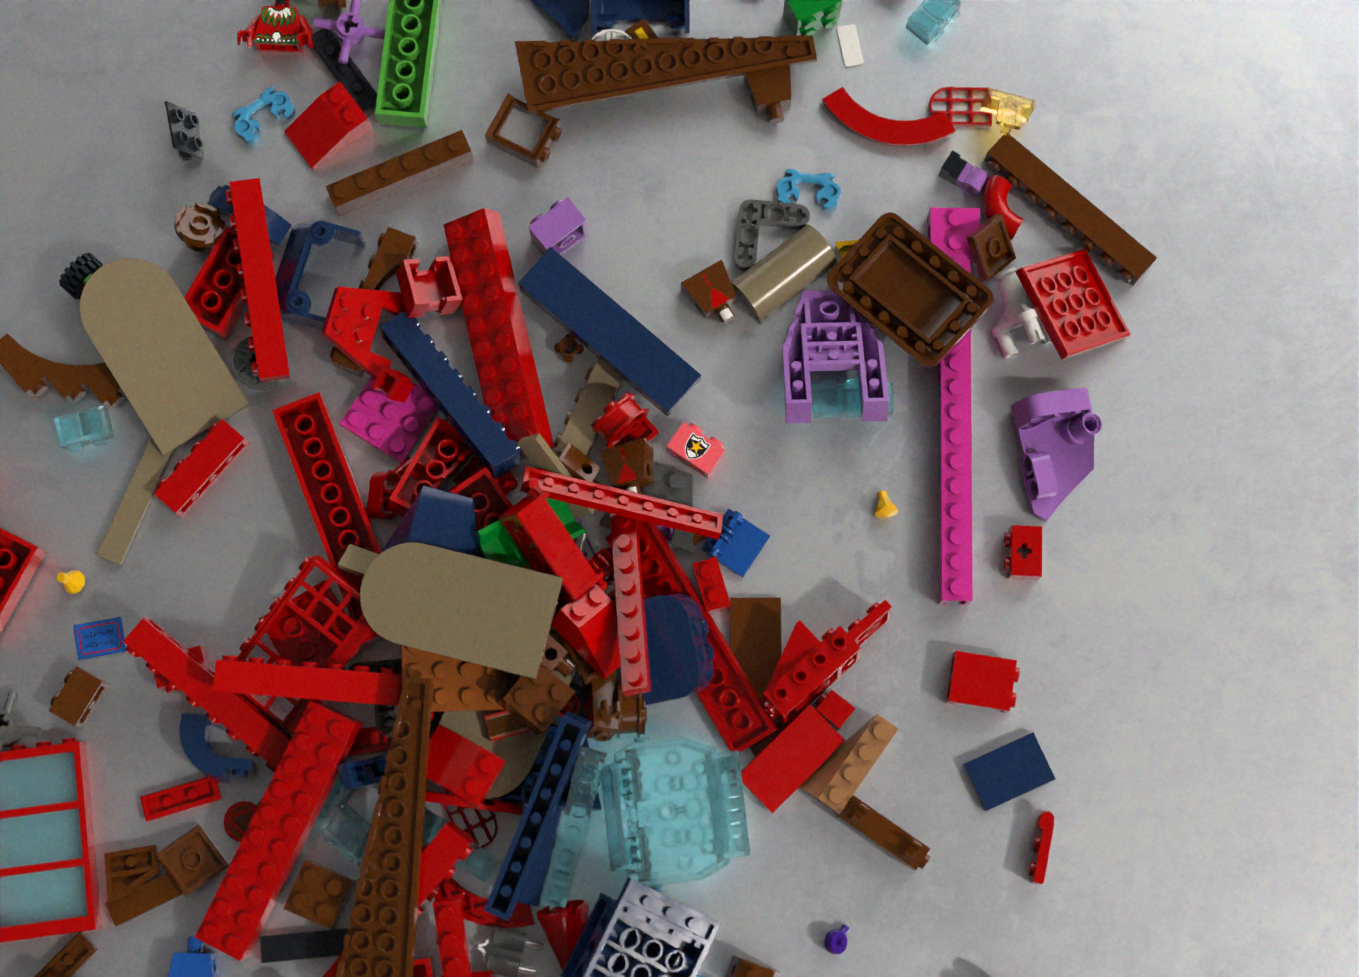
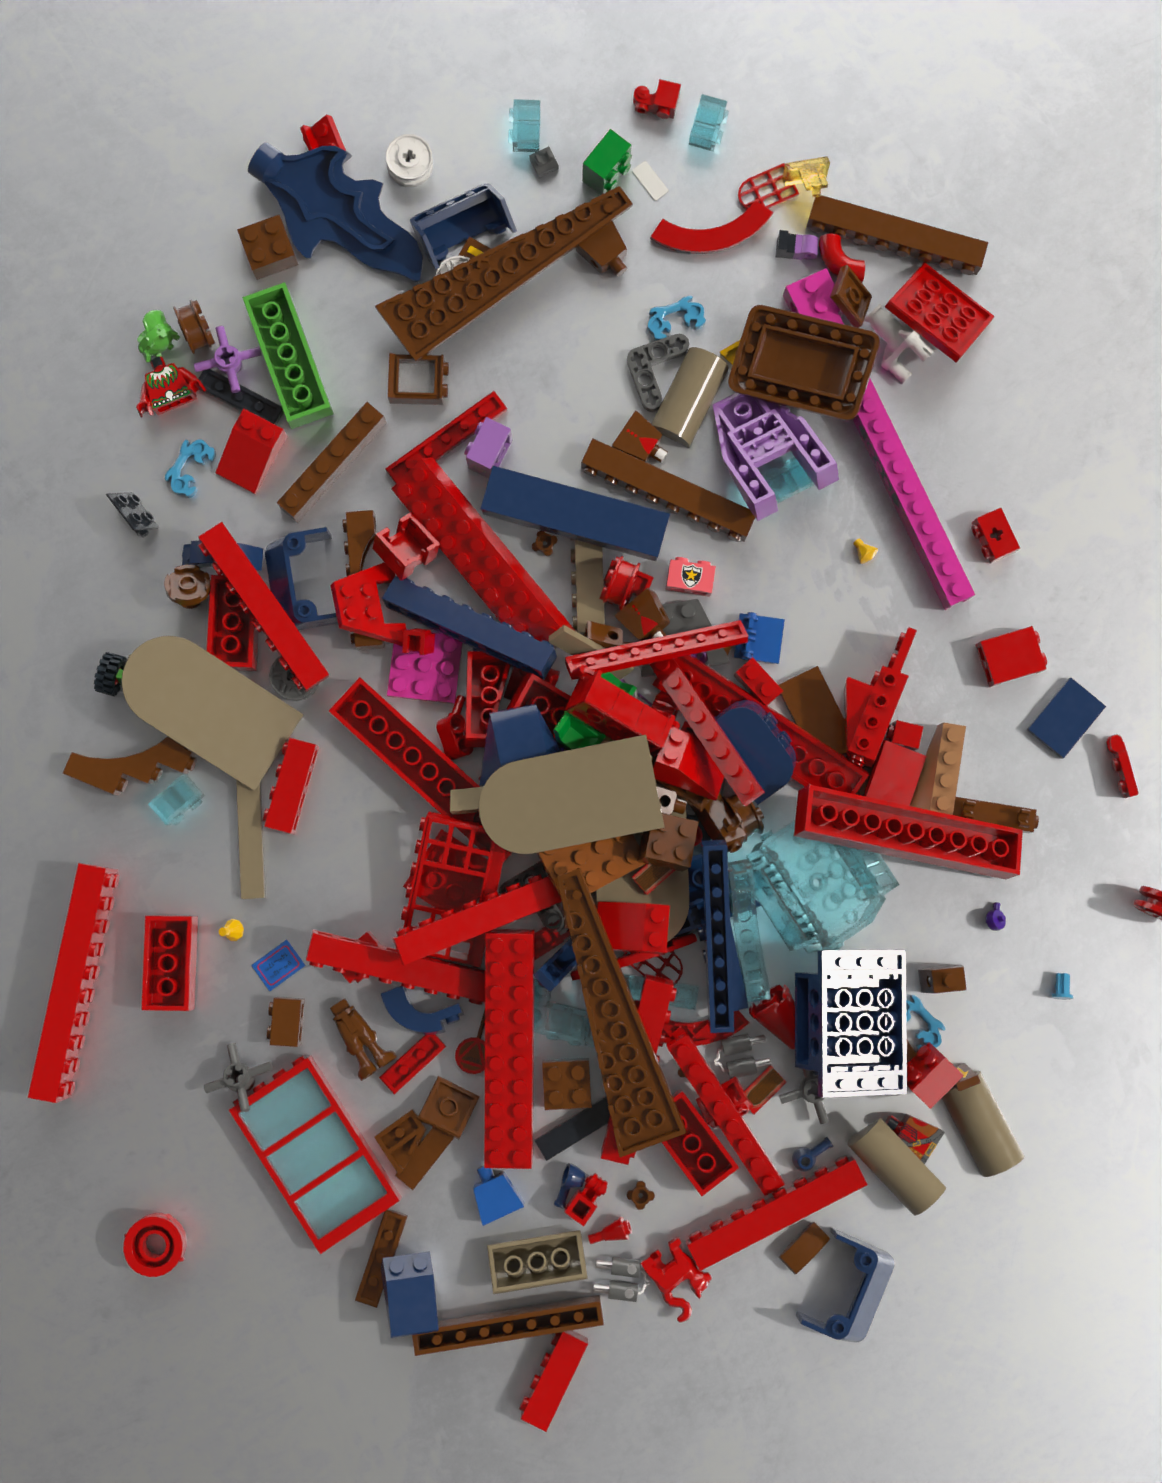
camera: 30 degrees left, 5 degrees up
medium lavender panel [1011,387,1102,522] -> none
none -> reddish brown piece [330,999,397,1081]
none -> red tile [385,391,507,484]
none -> reddish brown brick [581,438,755,542]
none -> red brick [794,785,1023,880]

